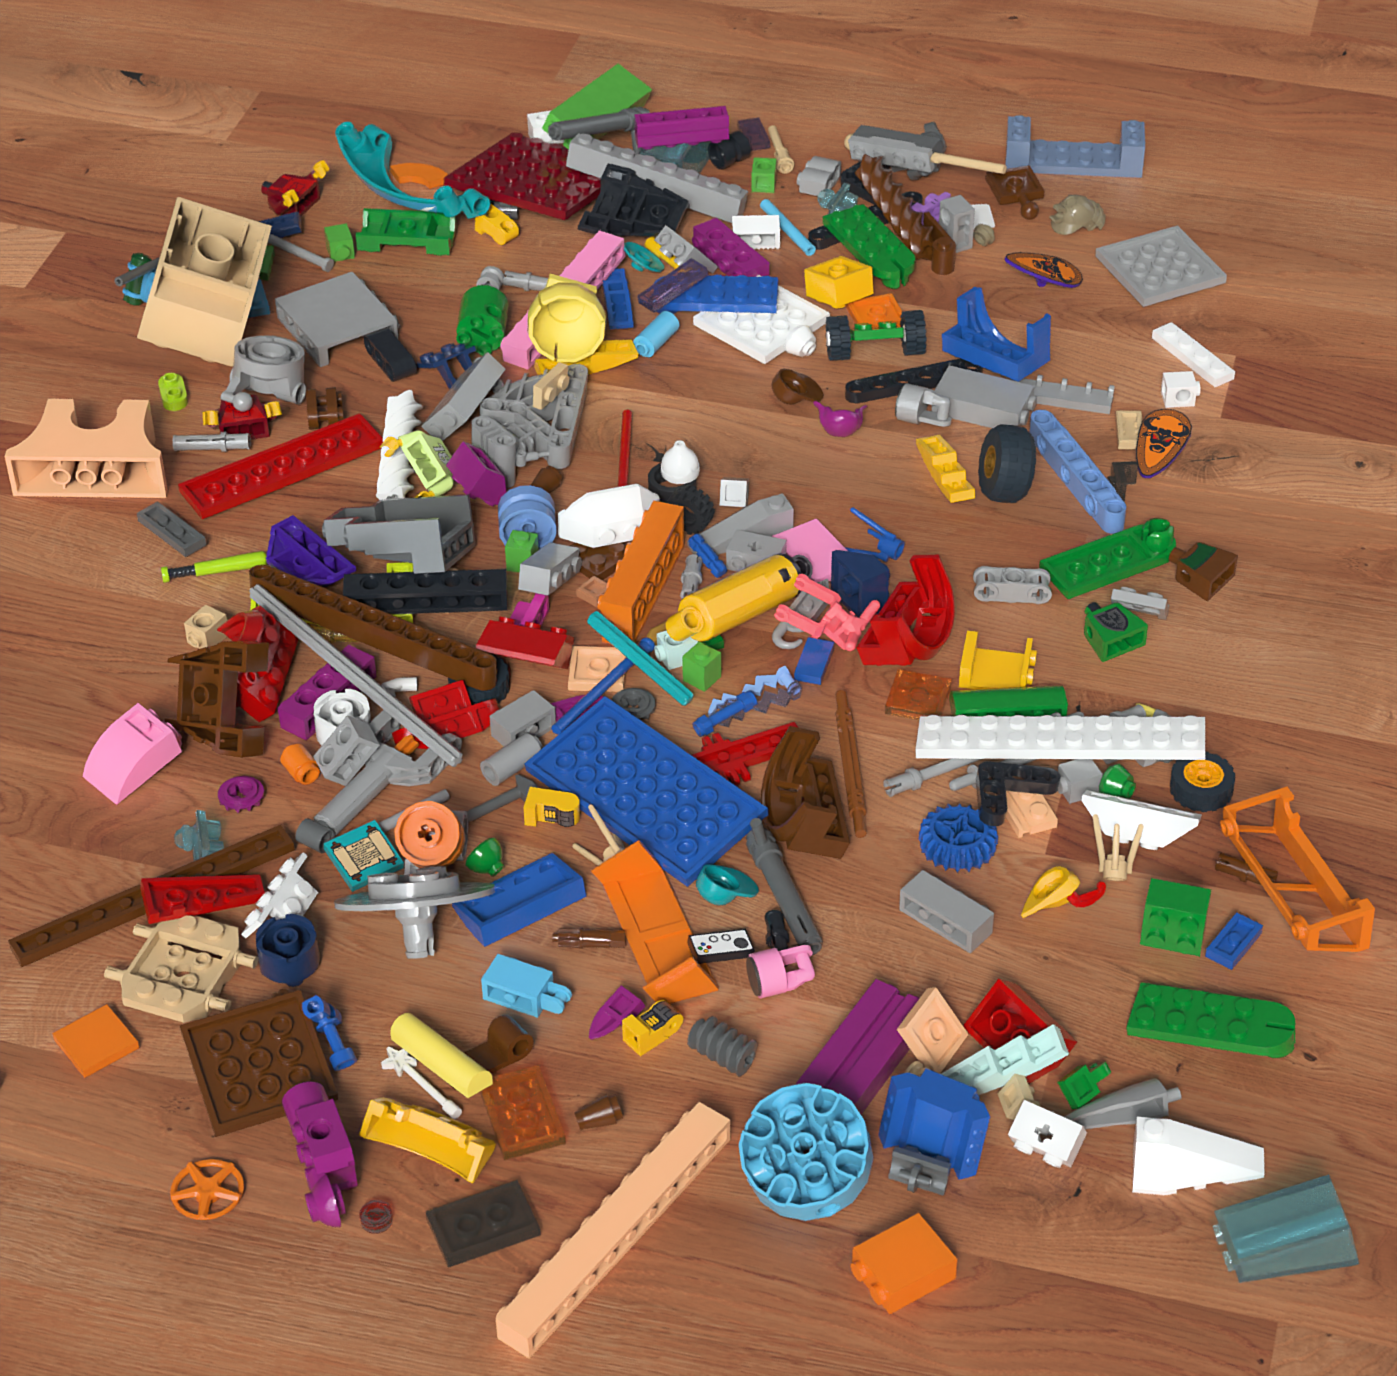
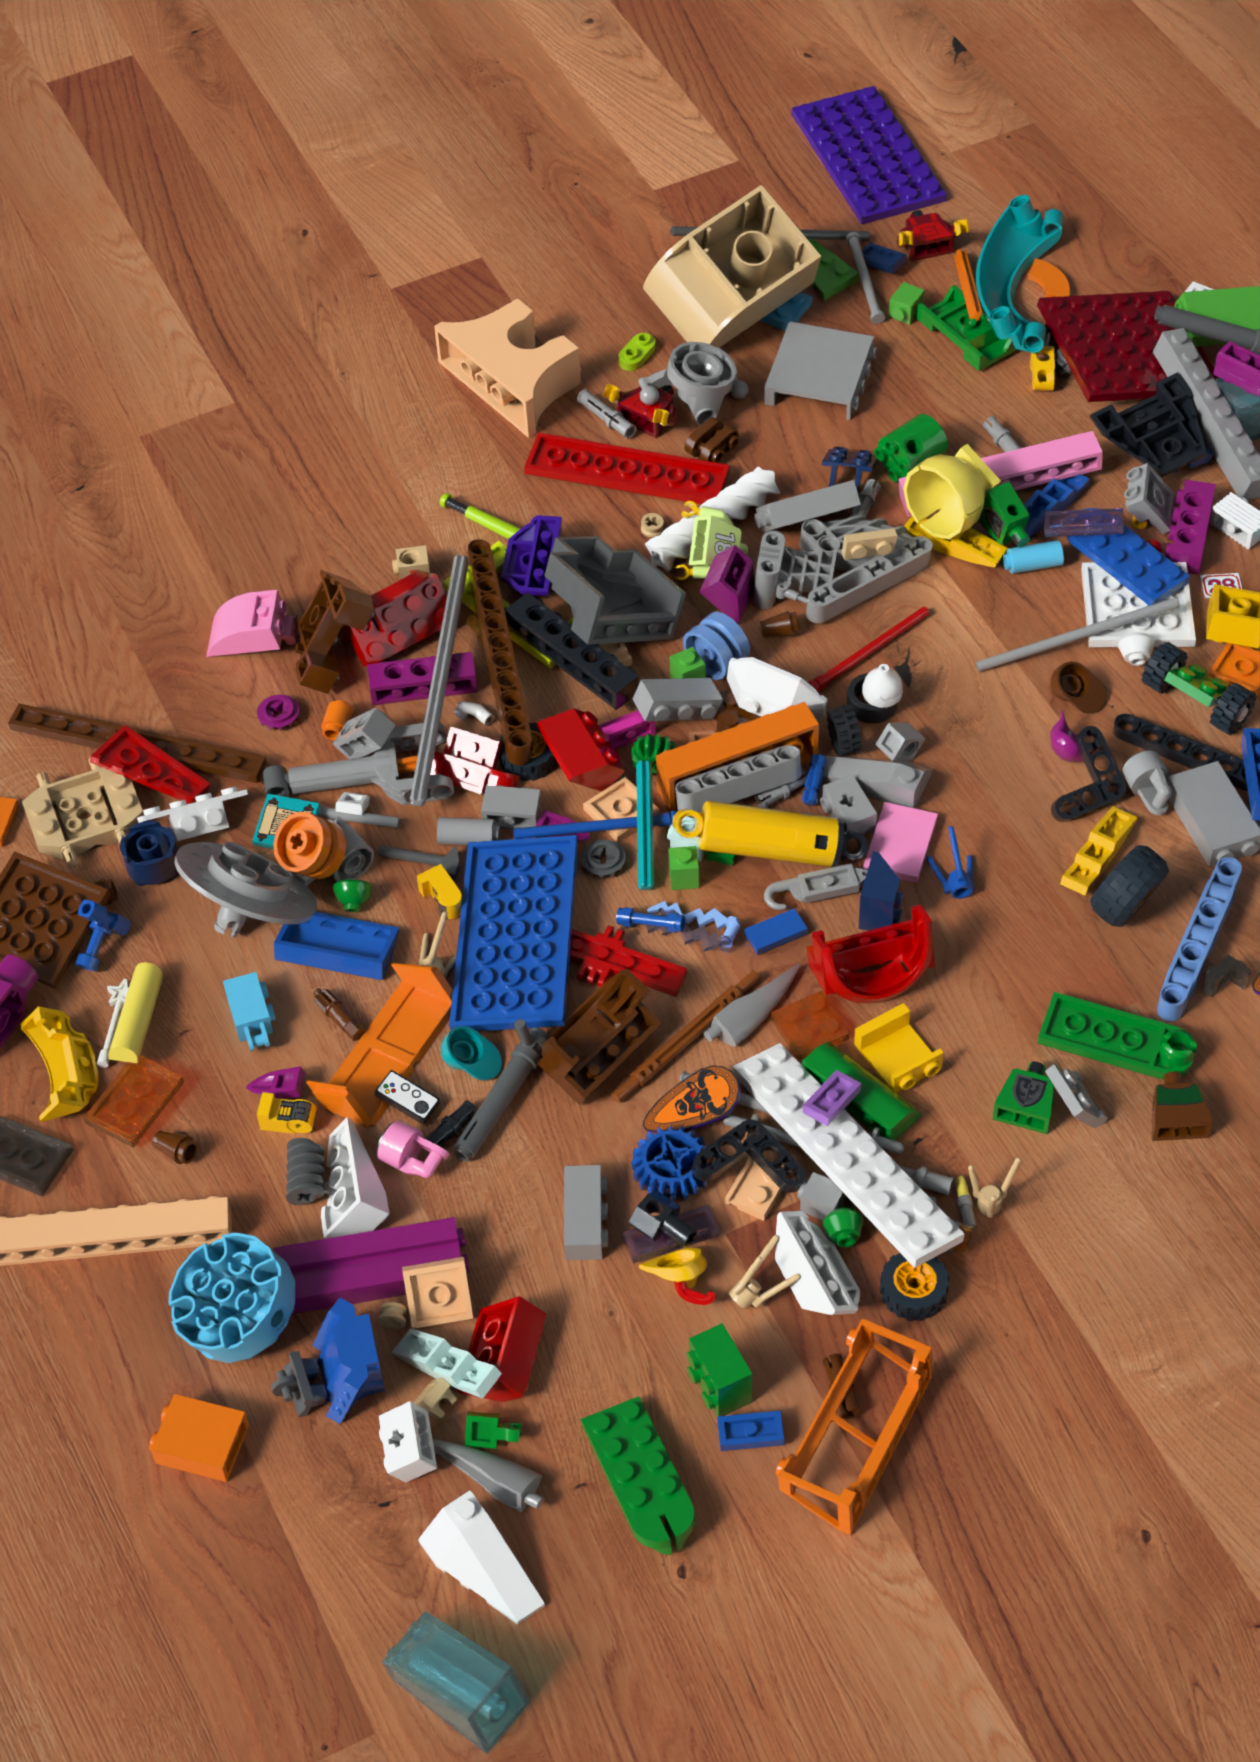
camera: 50 degrees right, 10 degrees up
dark grey plate [137,501,206,557] -> none
clear light blue hips [174,810,224,861] -> none
white brick [313,689,371,745] -> none
black beam [364,328,417,382] -> none
reddish brown door [448,1015,534,1090] -> none
light grey wheel [476,266,504,290] -> none
teal dish [624,242,664,272] -> none
coral piece [774,574,880,651] -> none
light grey piece [973,566,1052,604] -> none
none -> white wedge [321,1117,389,1239]
none -> white tile [336,792,370,815]
none -> plate [623,1205,719,1263]
none -> black piece [629,1191,698,1248]
none -> green gear [631,733,676,774]
none -> tan bush [641,513,664,537]
none -> shield [643,1065,741,1133]
none -> light grey beam [675,745,802,812]
none -> light grey piece [704,963,800,1047]
none -> dark purple piece [792,86,947,225]
none -> medium lavender plate [802,1070,861,1127]
none -> orange axle [954,249,983,321]
none -> tan plant [968,1157,1021,1218]
none -> light grey piece [976,597,1179,672]
none -> green torso [978,482,1030,547]
none -> black beam [1051,726,1126,822]
none -> sticker [1200,573,1242,598]

